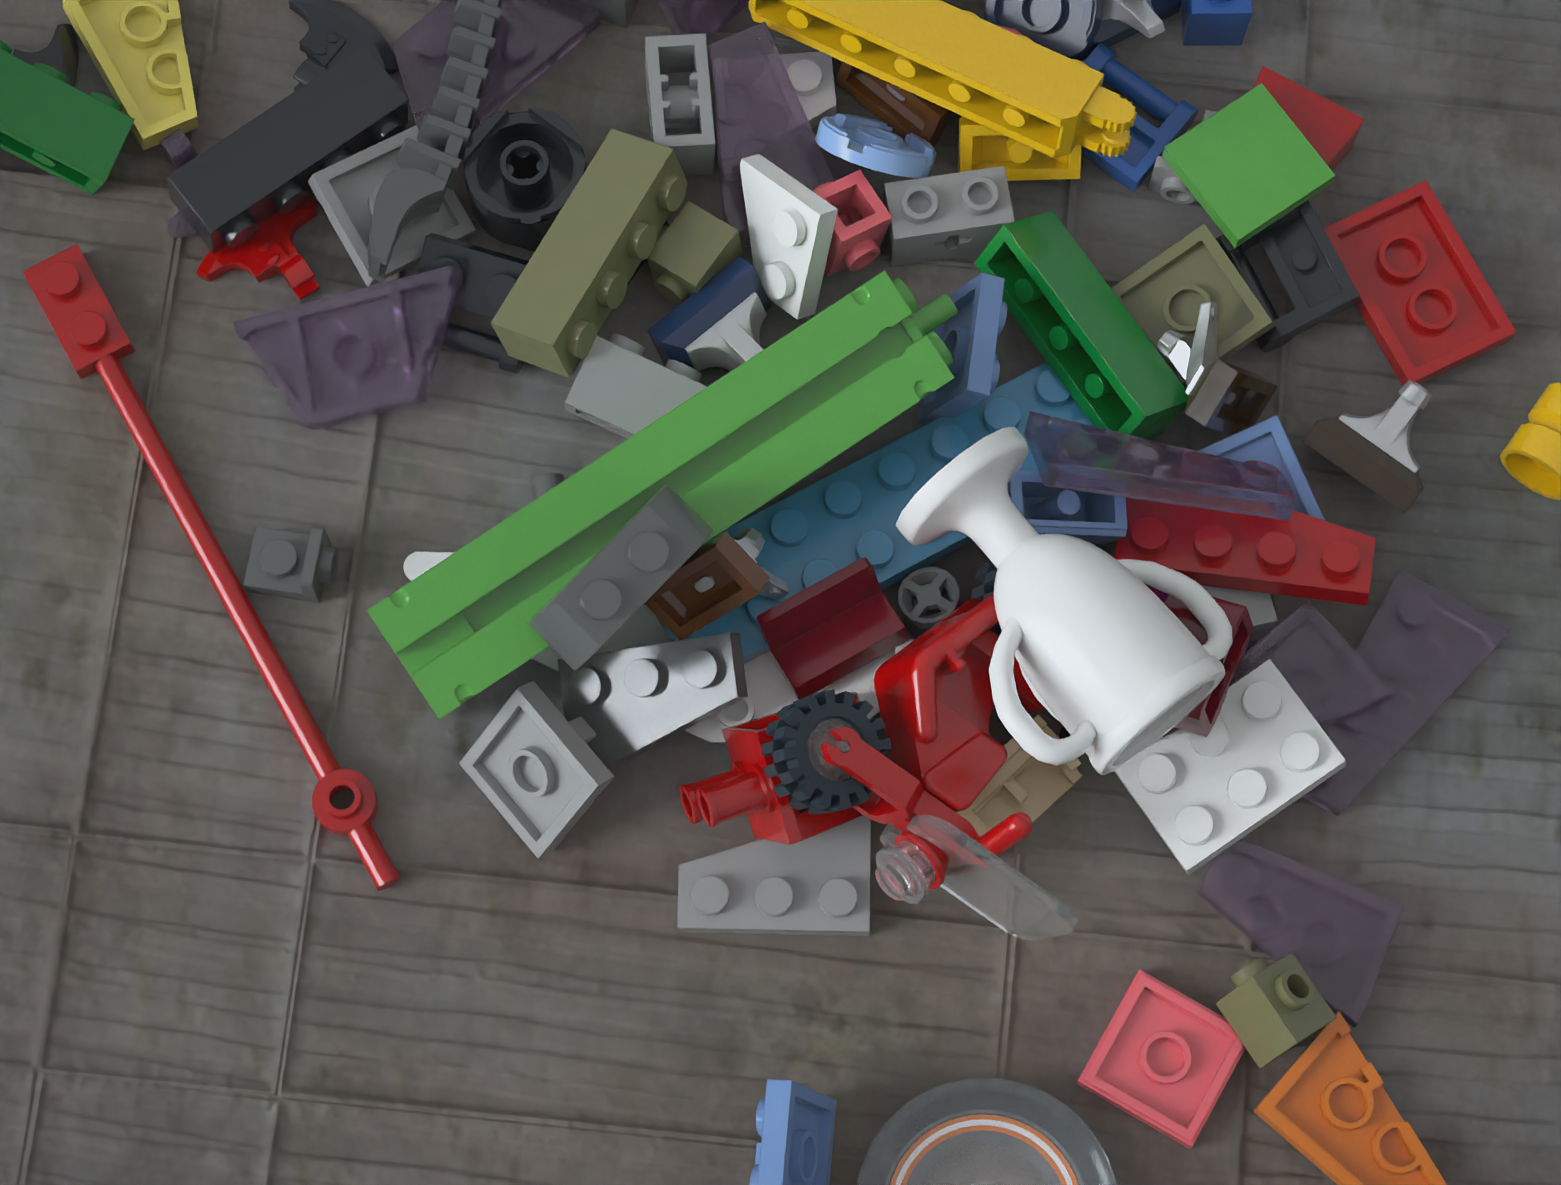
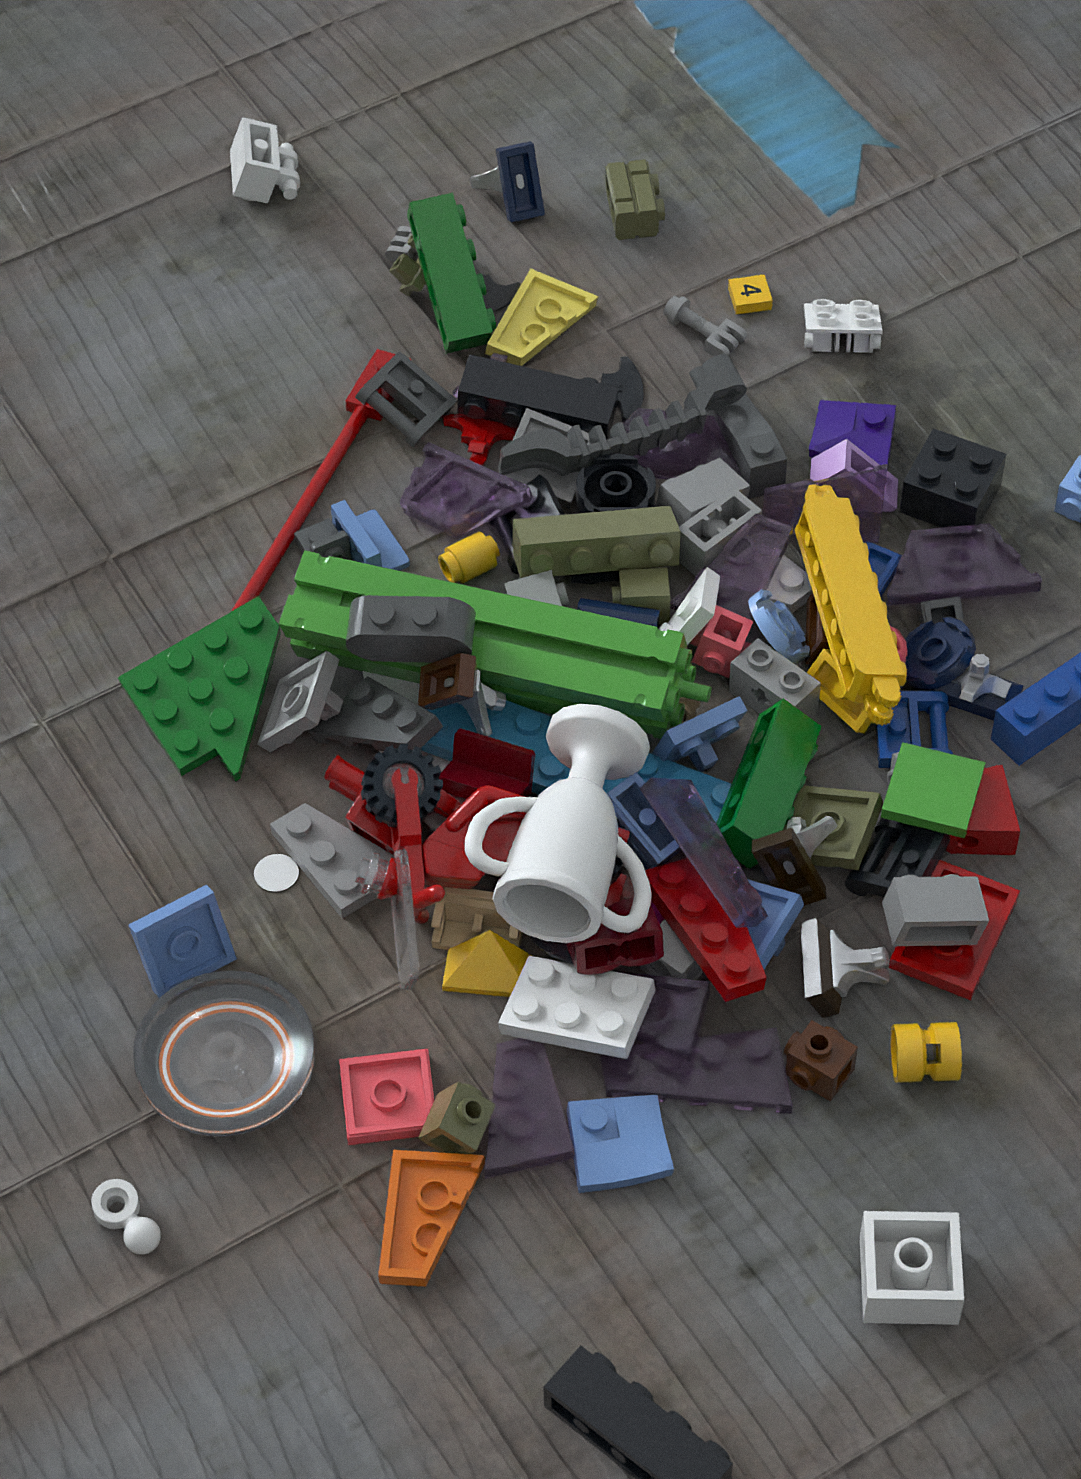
camera: 55 degrees right, 20 degrees down
none -> green wing [117,596,281,782]
none -> white sticker [254,854,299,892]
none -> medium blue panel [331,500,410,571]
none -> dark grey plate [355,351,457,448]
none -> yellow brick [438,531,500,583]
none -> yellow slope [442,930,532,997]
none -> medium blue plate [566,1094,674,1193]
none -> light grey brick [656,458,751,526]
none -> reddish brown brick [783,1020,858,1102]
none -> light grey brick [882,874,989,946]

